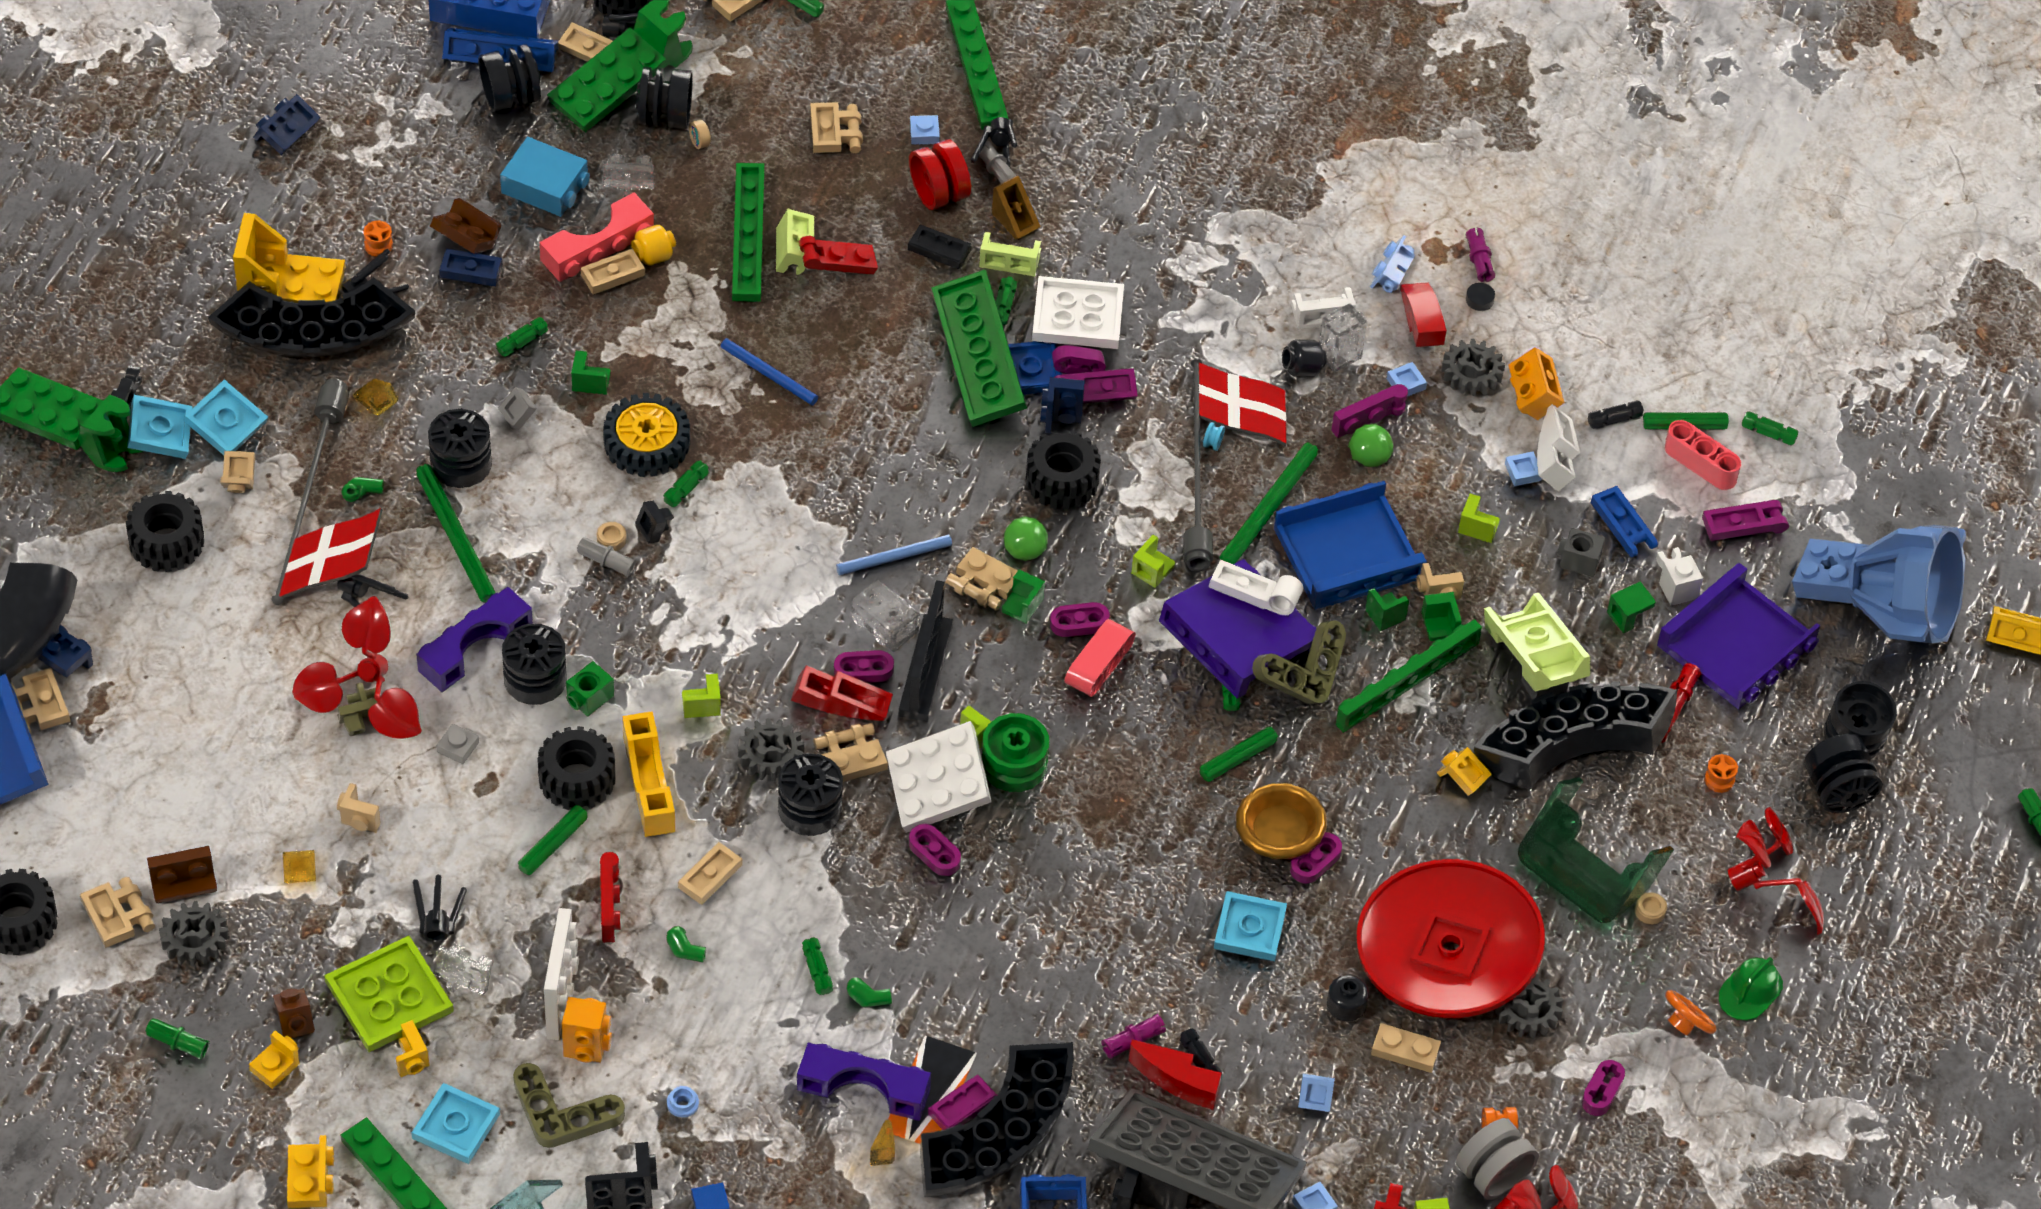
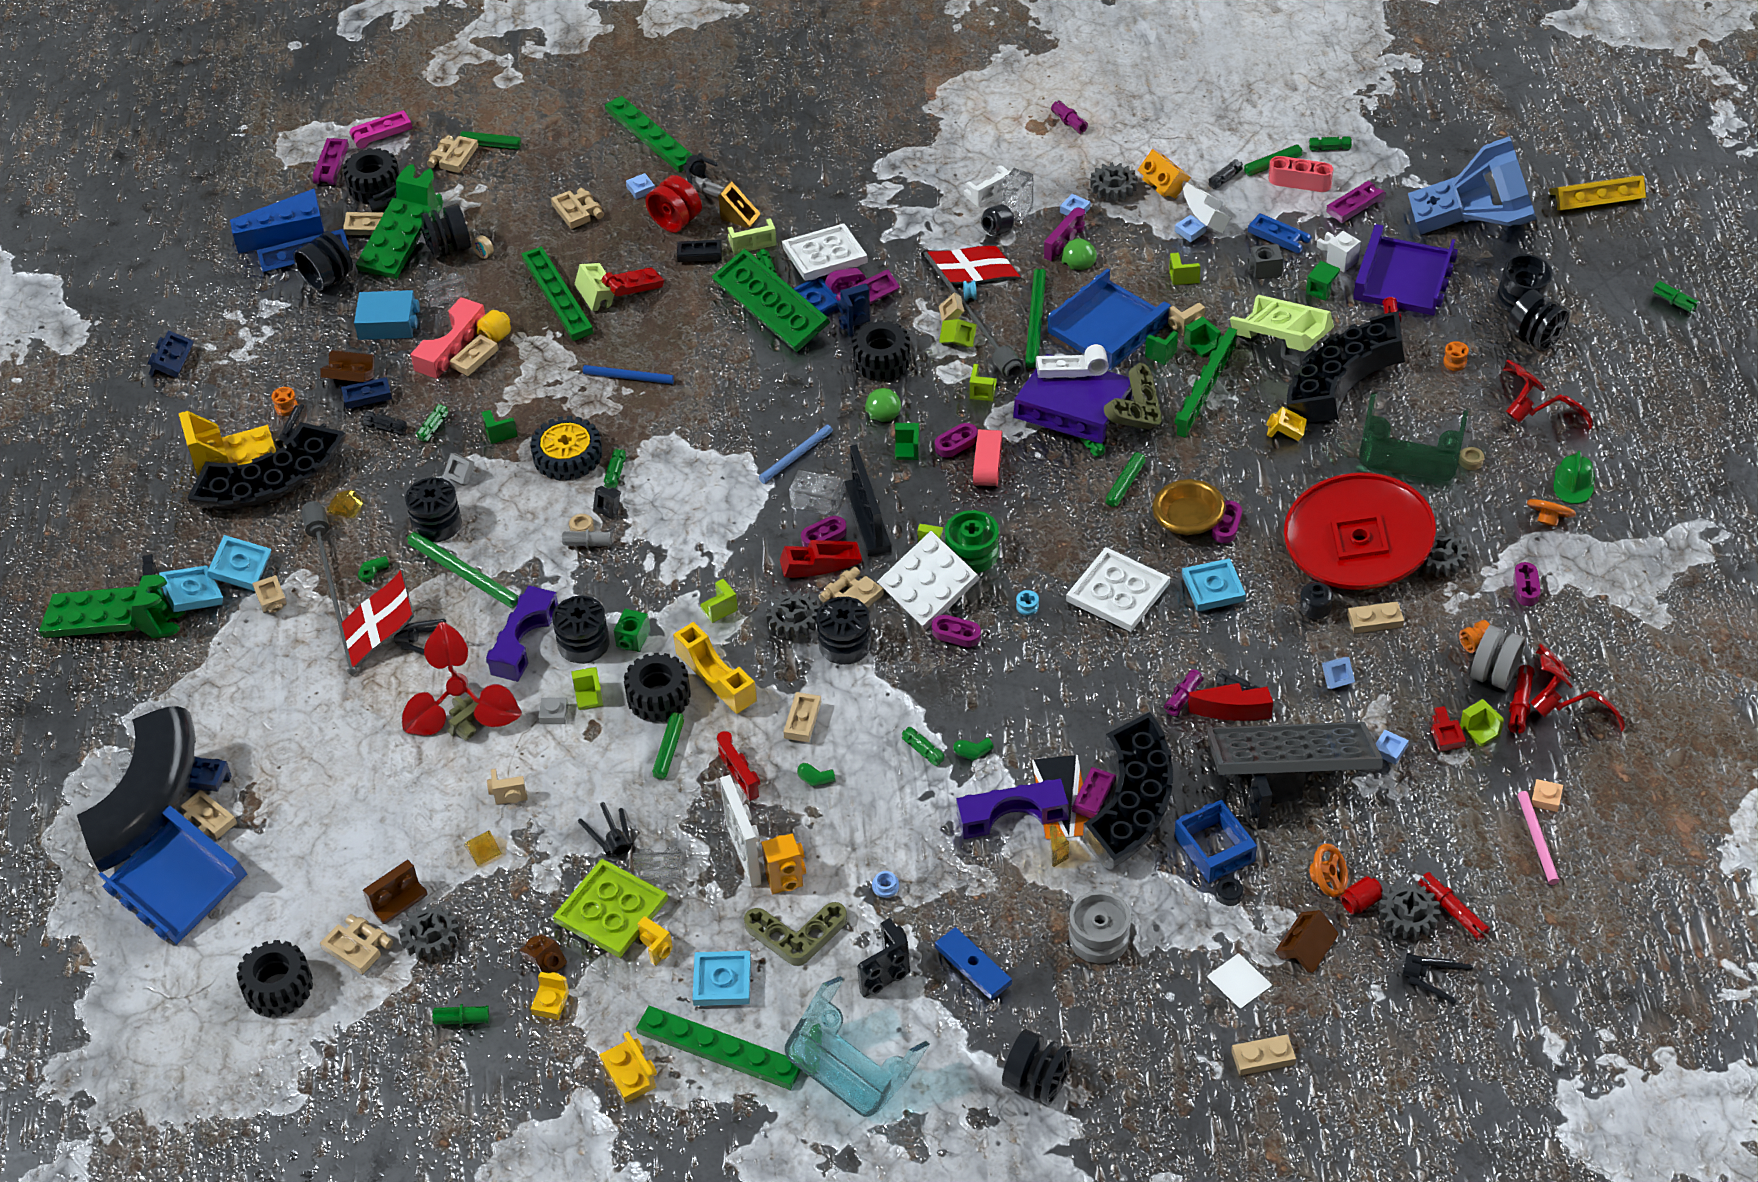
camera: 20 degrees left, 5 degrees down
black tyre [126,491,205,572] -> none
tan plate [945,547,1018,610] -> none
light blue hinge [1370,235,1415,293] -> none
slope [1400,282,1447,347] -> none
black tile [1466,283,1495,311] -> none
none -> black axle [362,411,408,434]
none -> lime panel [571,667,604,710]
none -> tan plate [939,292,964,322]
none -> lime panel [939,319,977,348]
none -> medium azure bush [1016,590,1039,615]
none -> white plate [1066,547,1170,632]

